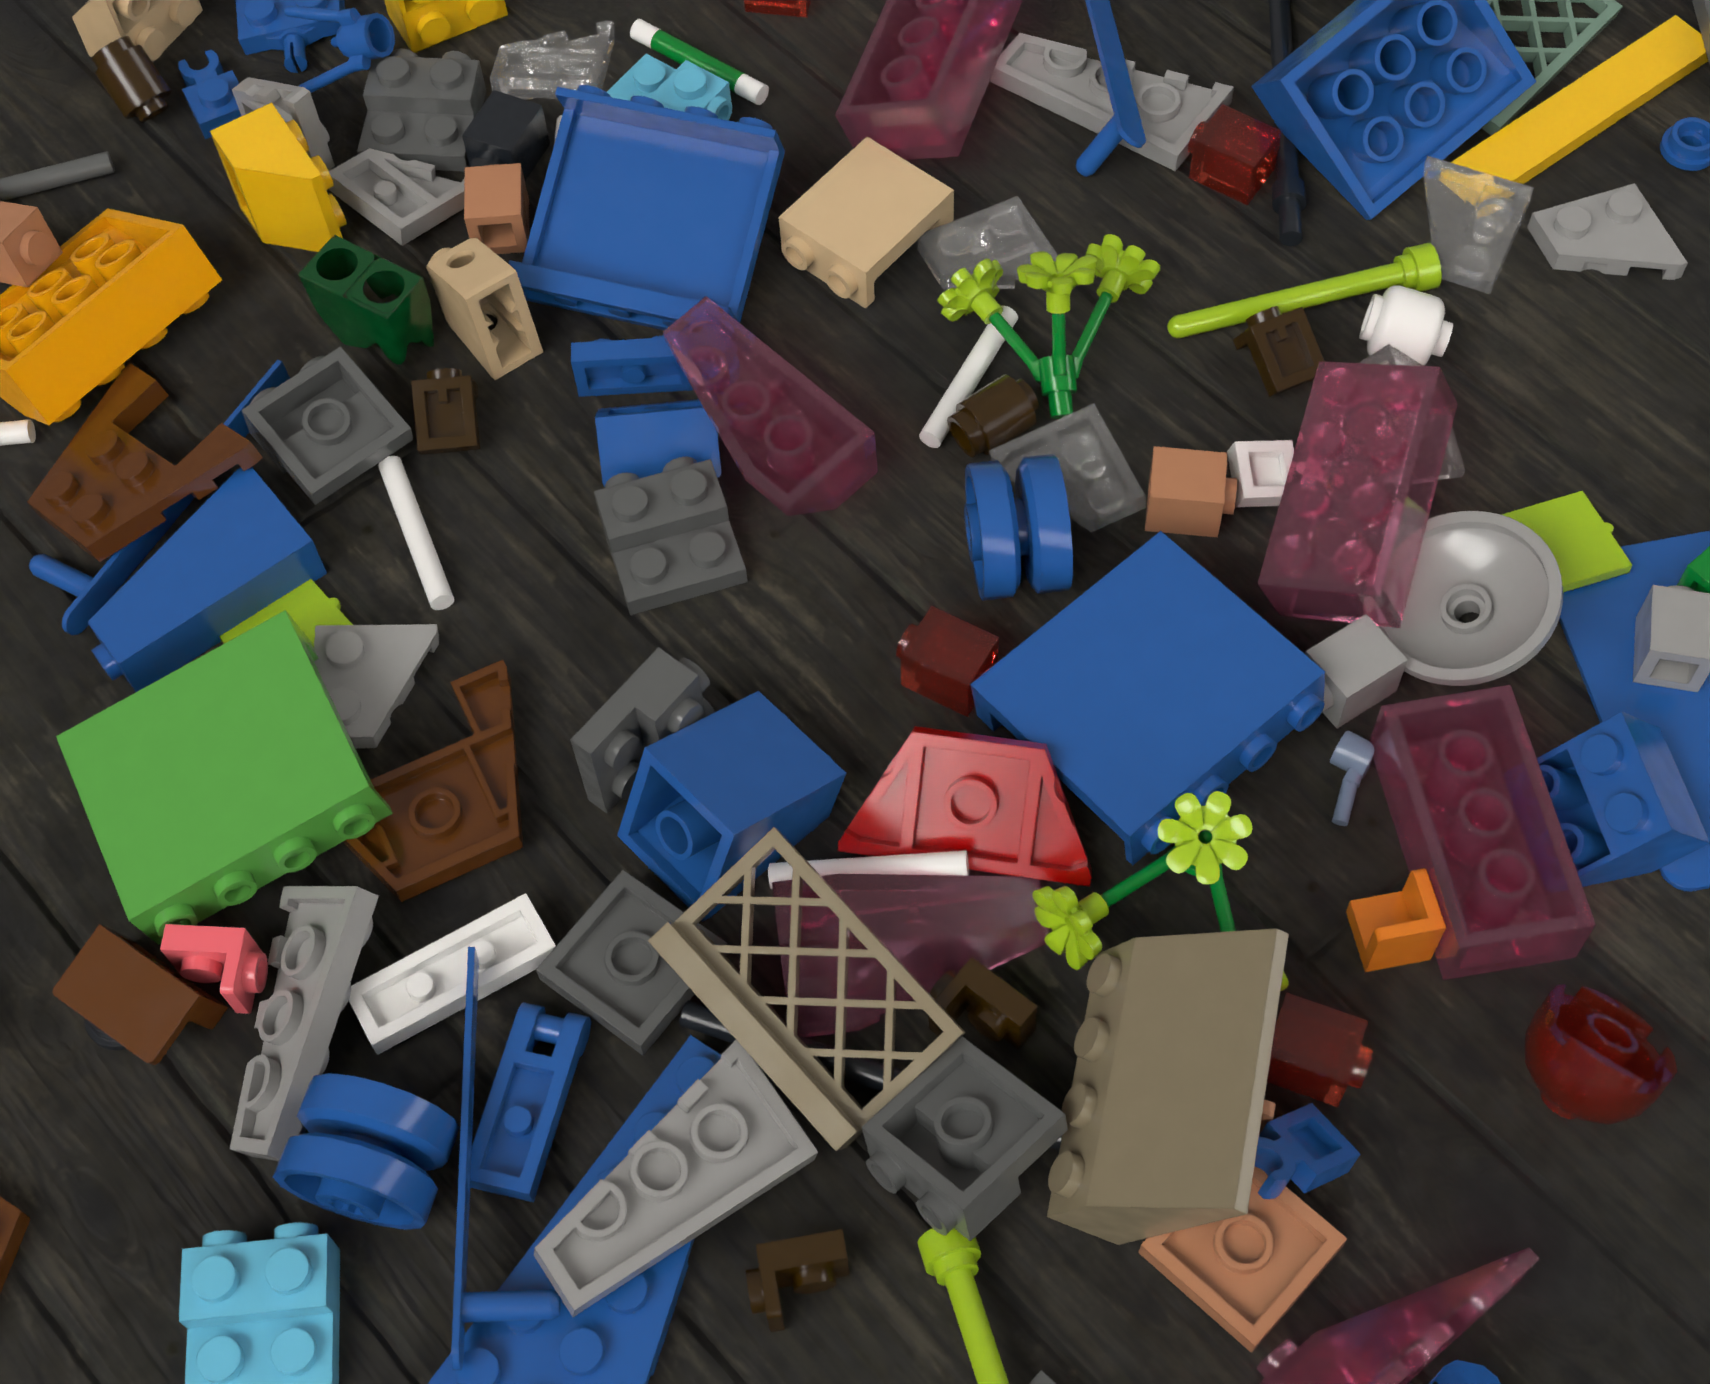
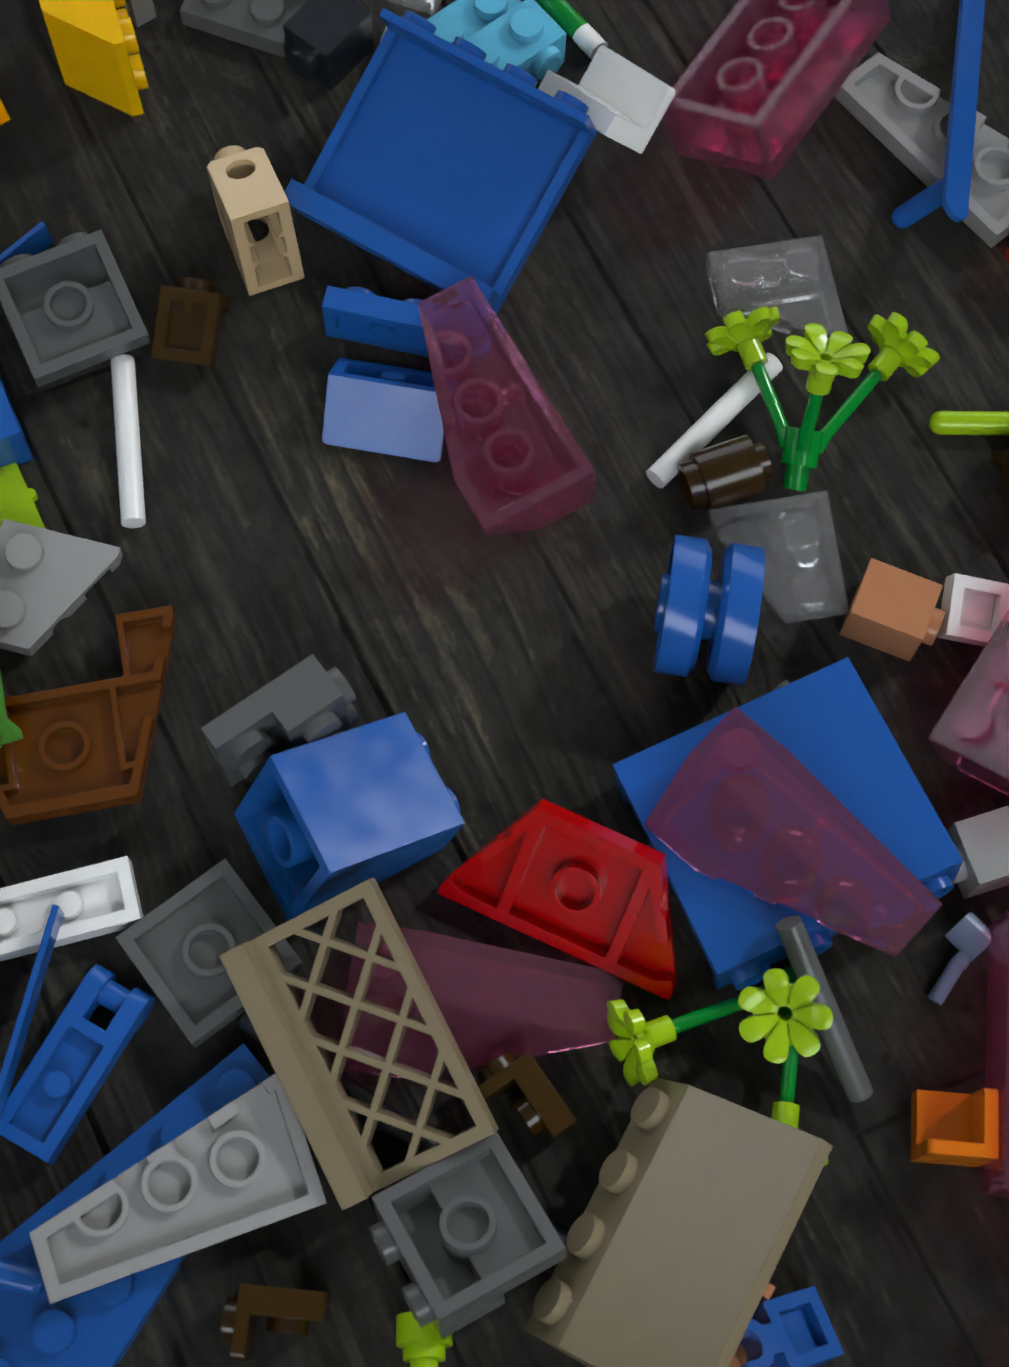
camera: 10 degrees right, 10 degrees up
dark green piece [298,235,434,365] -> none
light grey wing [329,148,465,246] -> none
nougat brick [464,163,530,254] -> none
dark grey plate [594,457,748,615] -> none
white bar [768,850,969,889] -> none
tan panel [779,137,954,308] -> none
clear red brick [896,606,999,717] -> none
clear red brick [1267,992,1373,1107] -> none
none -> white panel [538,45,676,154]
none -> clear pink wedge [645,706,942,957]
none -> dark grey bar [775,915,873,1103]

